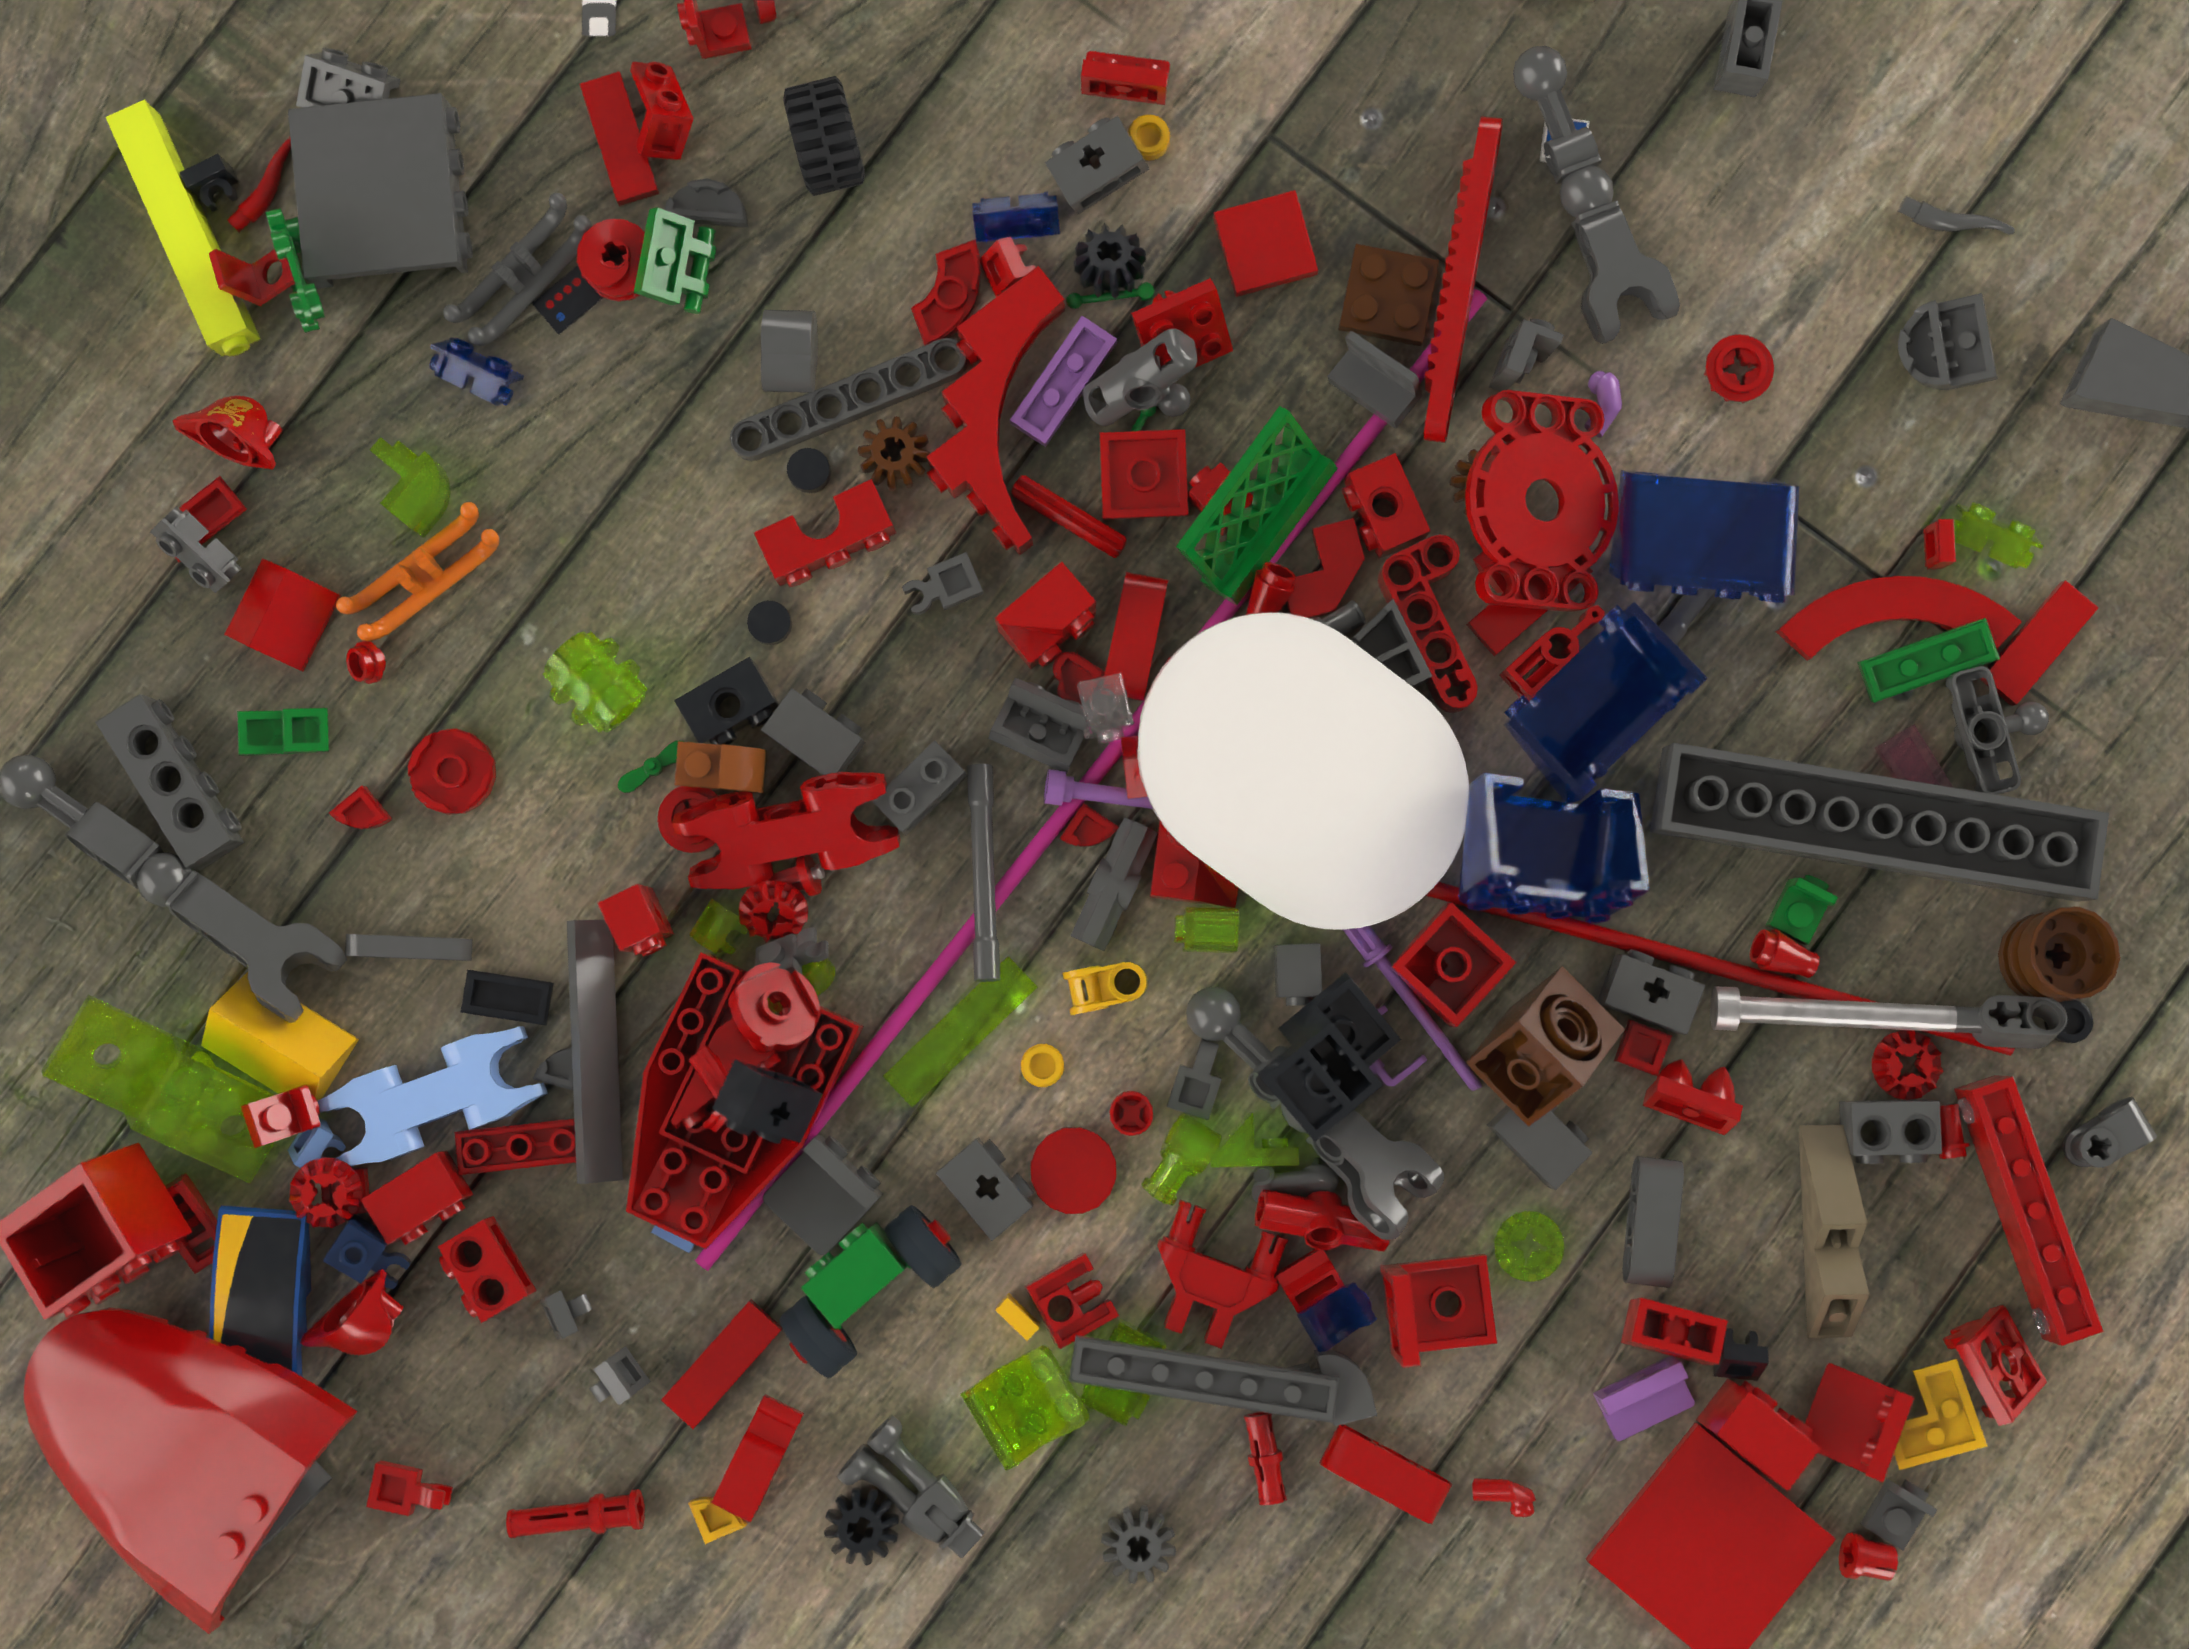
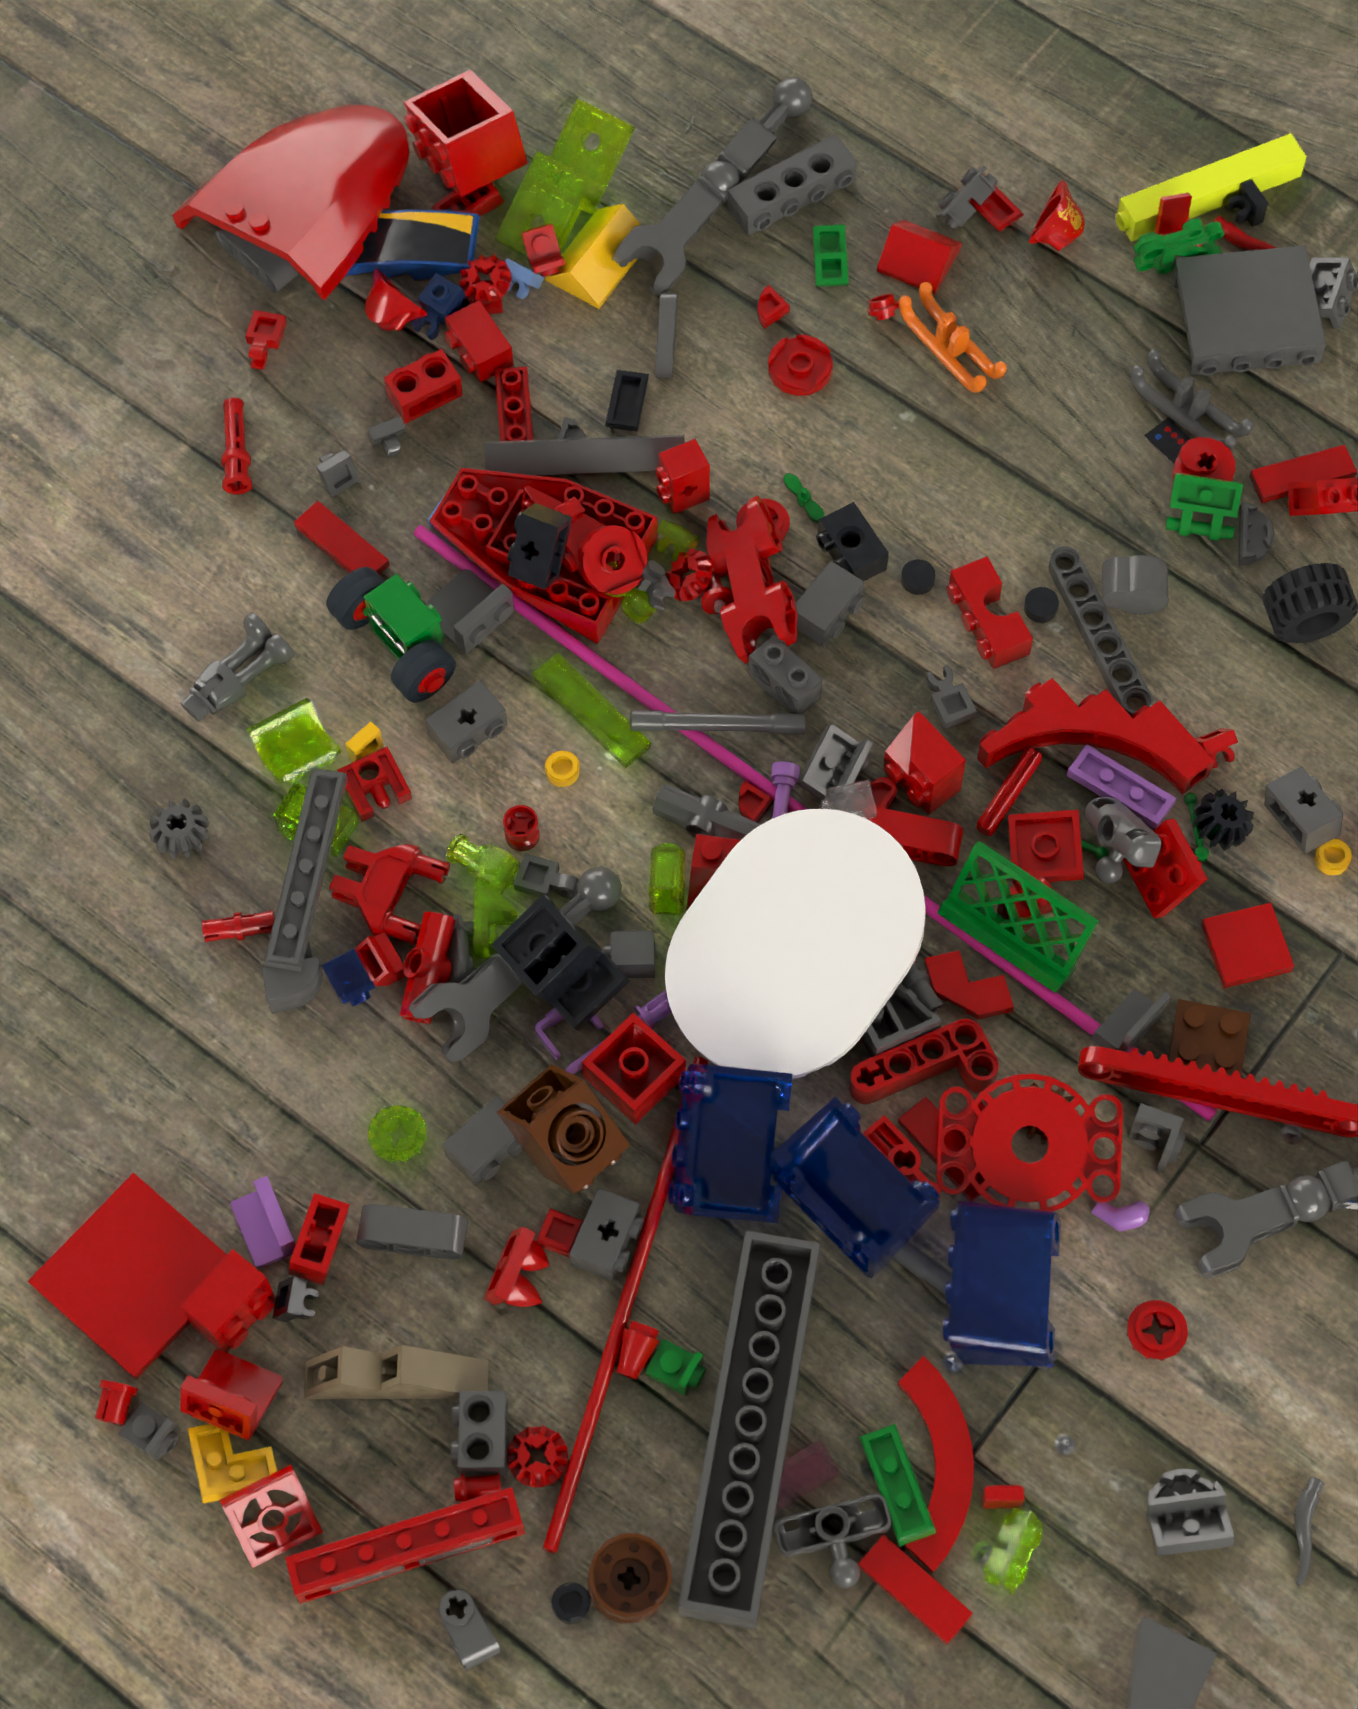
camera: 90 degrees right, 20 degrees down
light blue piece [317,1026,548,1167] -> none
clear neon green brick [370,437,450,538] -> none
clear blue hinge [429,337,524,406] -> none
clear neon green piece [542,631,648,733] -> none
dark orange brick [674,741,767,794] -> none
yellow tile [688,1497,748,1544] -> none
red piece [711,1394,804,1523] -> none
black gear [824,1487,900,1565] -> none
reddish brown gear [858,416,930,491] -> none
red tile [911,239,981,345] -> none
clear blue hinge [972,191,1060,242] -> none
red tile [1030,1127,1116,1214] -> none
yellow piece [1062,962,1148,1016] -> none
red cone [1246,562,1296,615] -> none
red beam [1319,1424,1453,1524] -> none
red brick [1342,453,1431,559] -> none
red bracket [1380,1254,1497,1367] -> none
red arm [1472,1478,1536,1517] -> none
flat silver piece [1710,986,2067,1049] -> none

